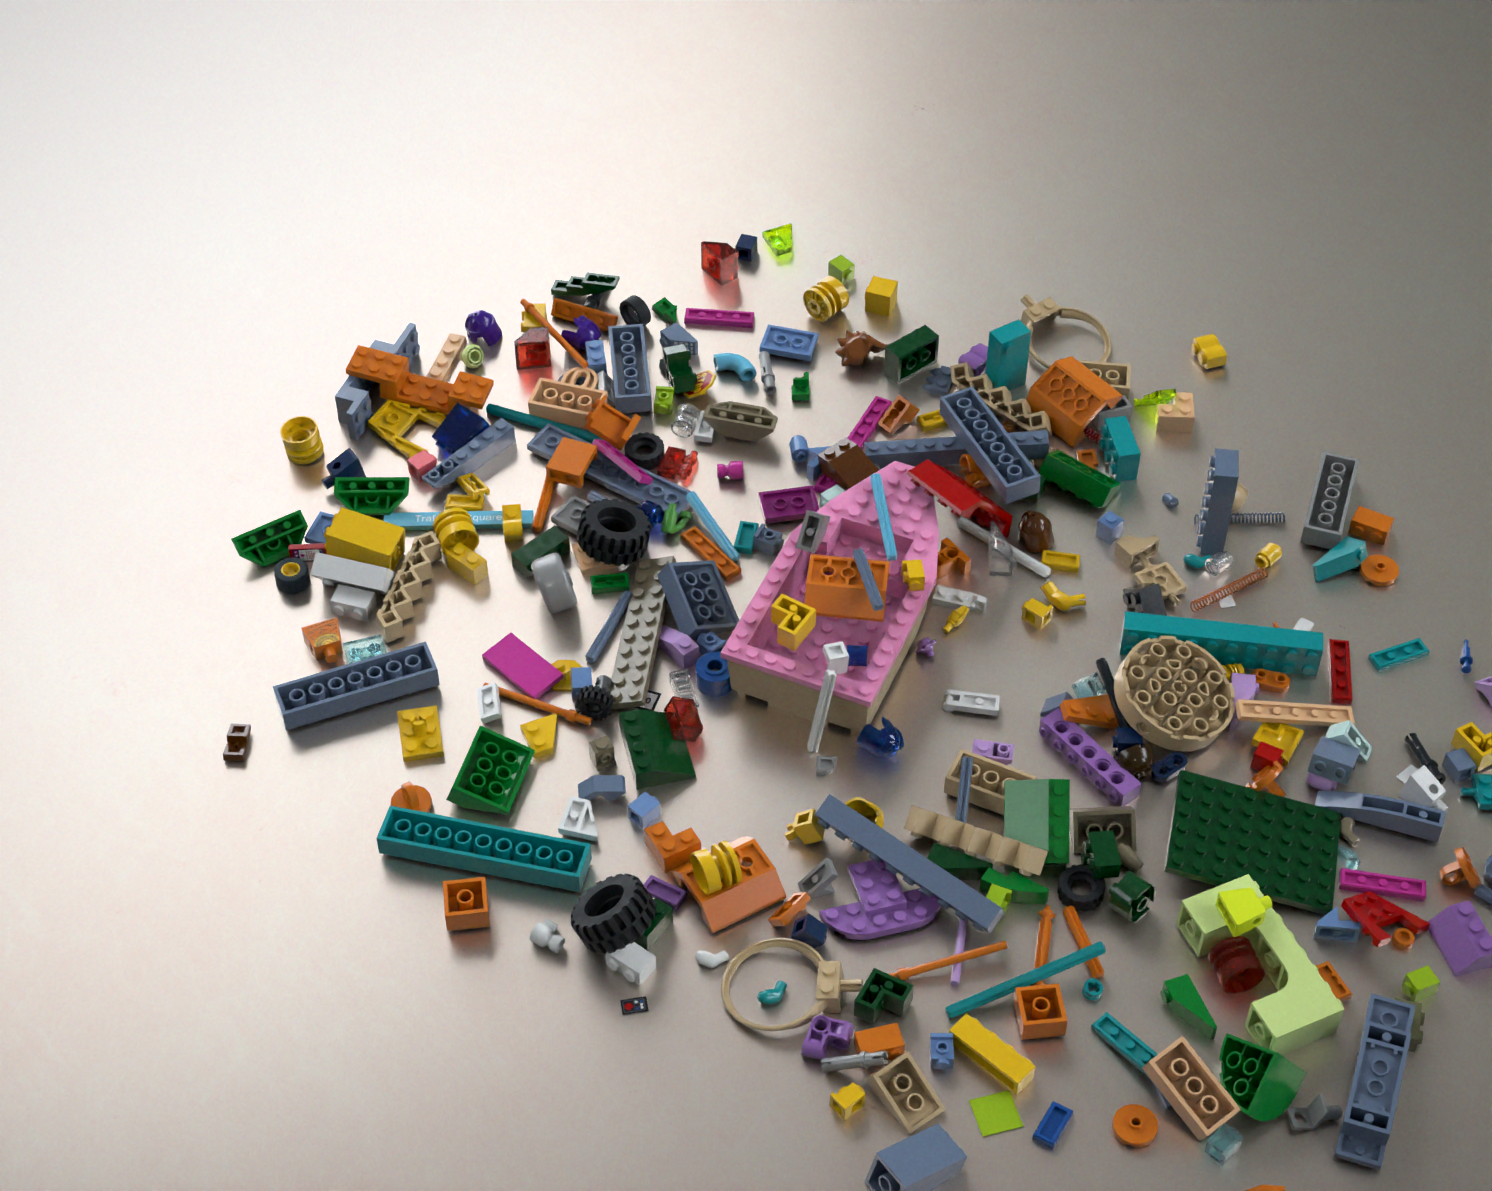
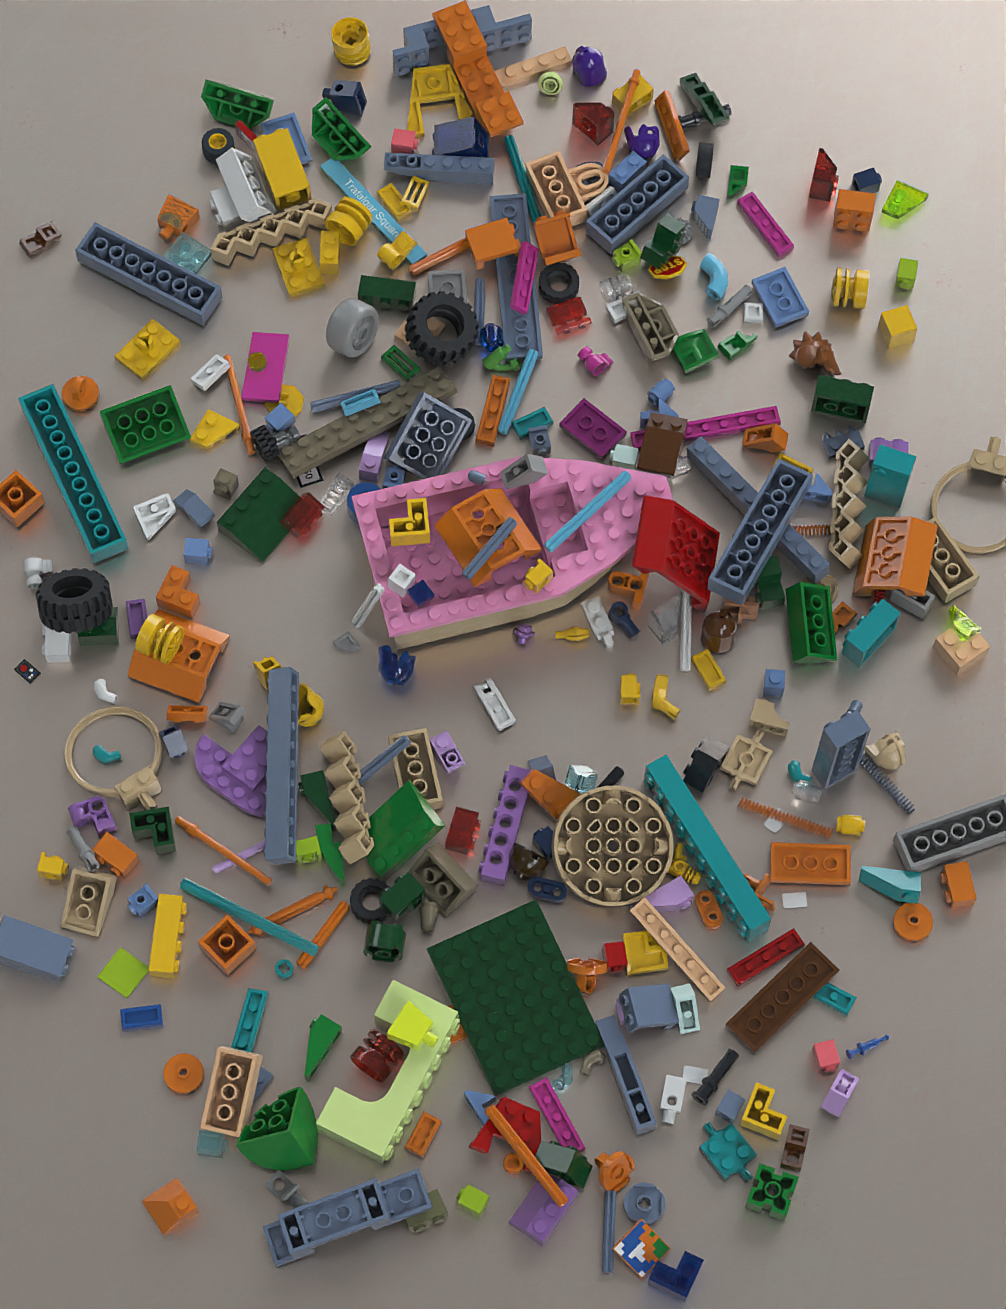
camera: 50 degrees right, 20 degrees up
none -> clear neon green tile [248,352,267,372]
none -> yellow plate [272,238,325,297]
none -> medium azure tile [340,389,381,416]
none -> clear red brick [445,806,482,855]
none -> sand blue piece [468,470,488,486]
none -> orange axle [485,1105,568,1207]
none -> brick [535,1141,593,1189]
none -> dark blue pin [608,601,640,638]
none -> green plate [673,329,719,374]
none -> nougat hips [723,596,759,624]
none -> reddish brown plate [725,942,840,1054]
none -> white tile [744,303,763,323]
none -> orange plate [770,842,851,885]
none -> coral brick [812,1039,840,1073]
none -> orange brick [833,189,876,231]

